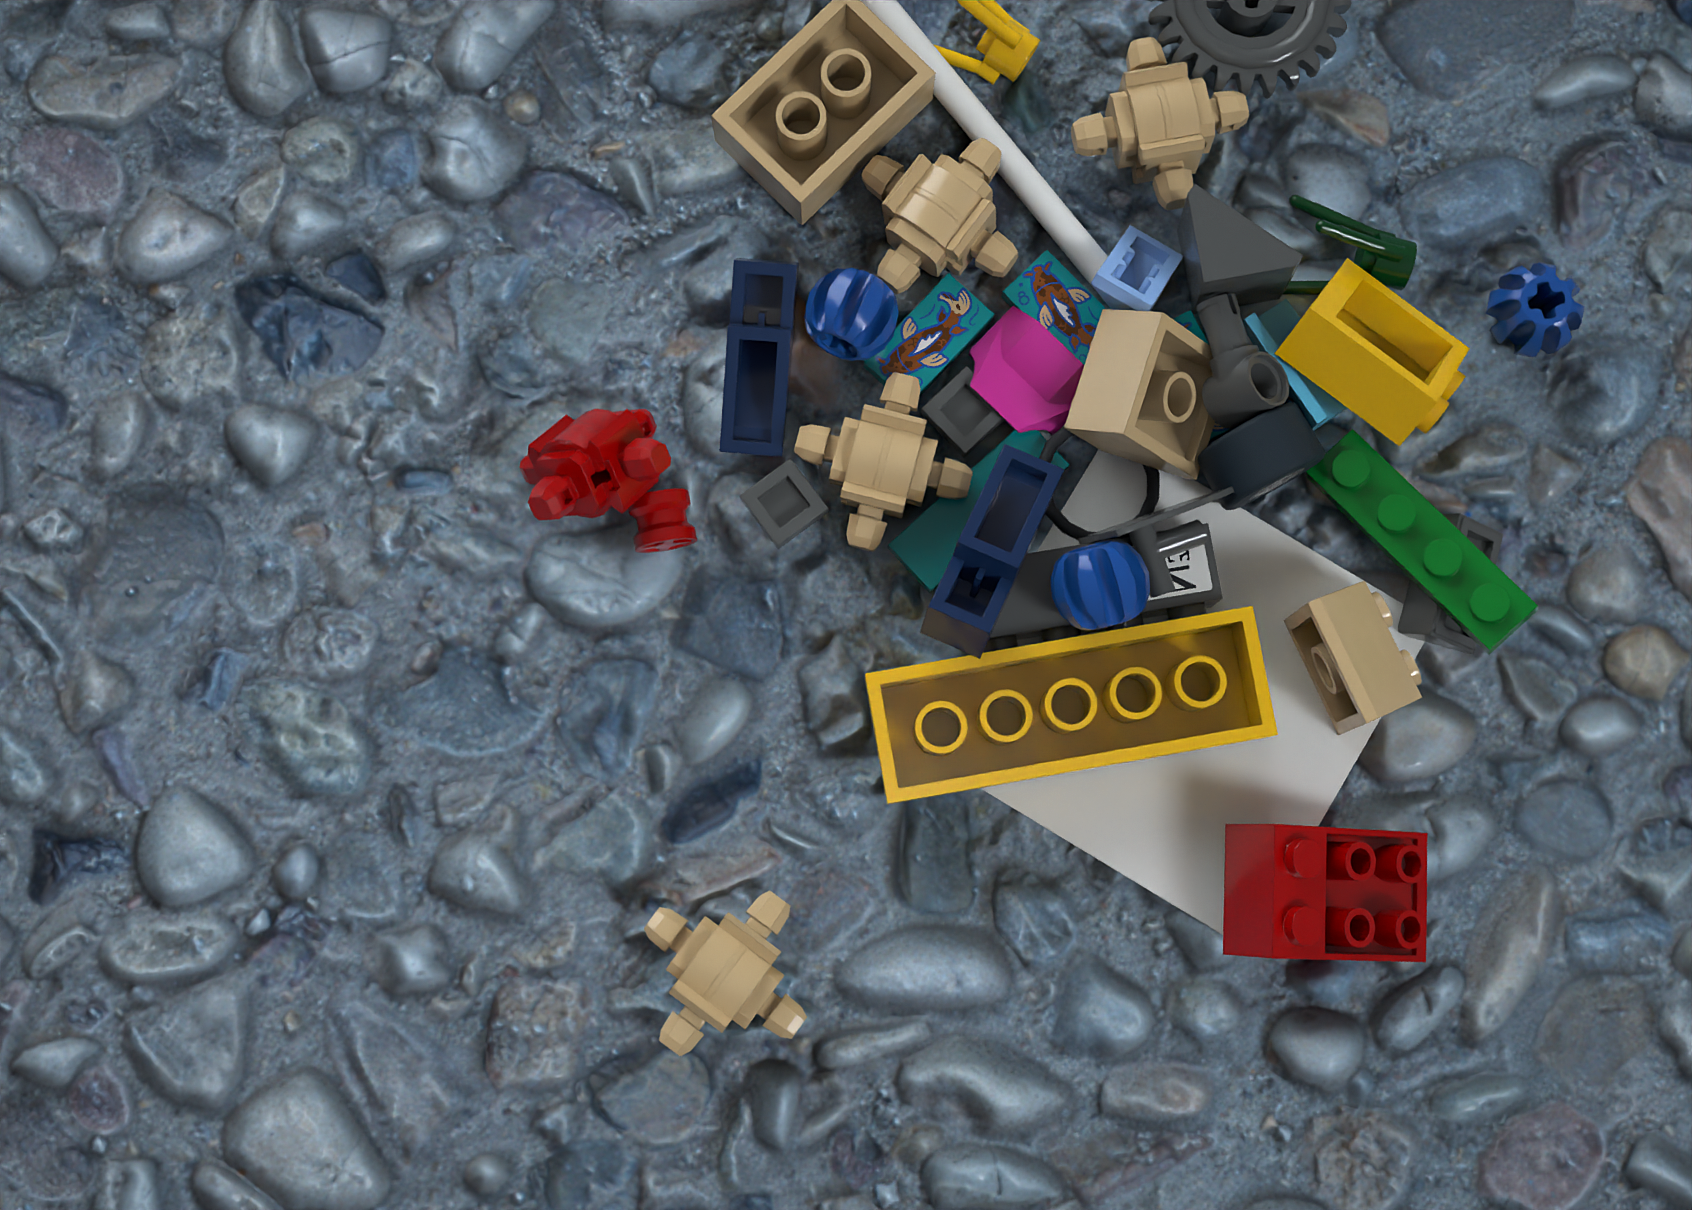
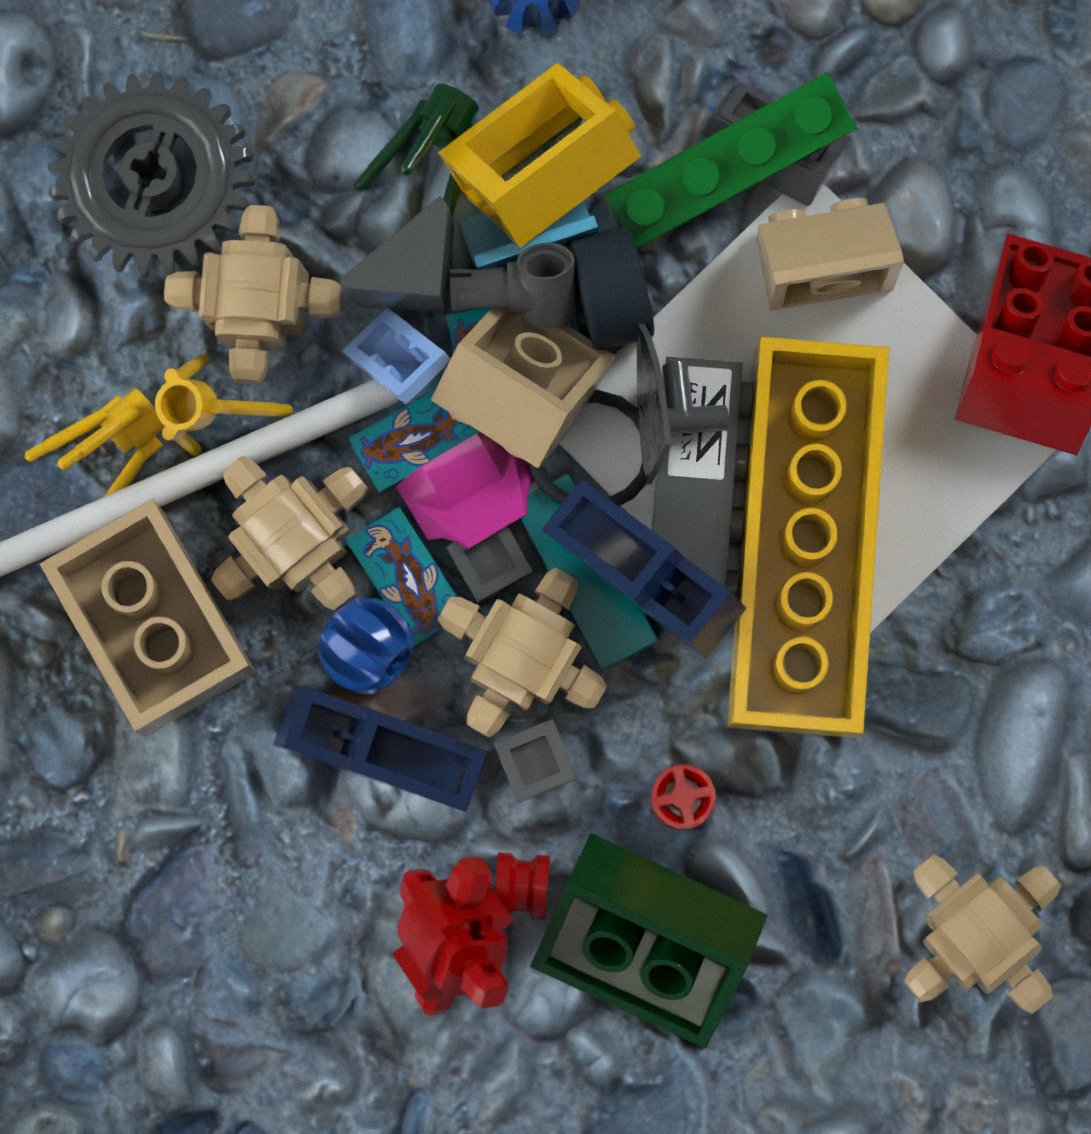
camera: 70 degrees left, 0 degrees up
blue piece [1051,540,1150,630] -> none
none -> yellow plant [155,353,293,456]
none -> dark green slope [530,833,768,1049]
none -> red wheel [650,765,716,830]

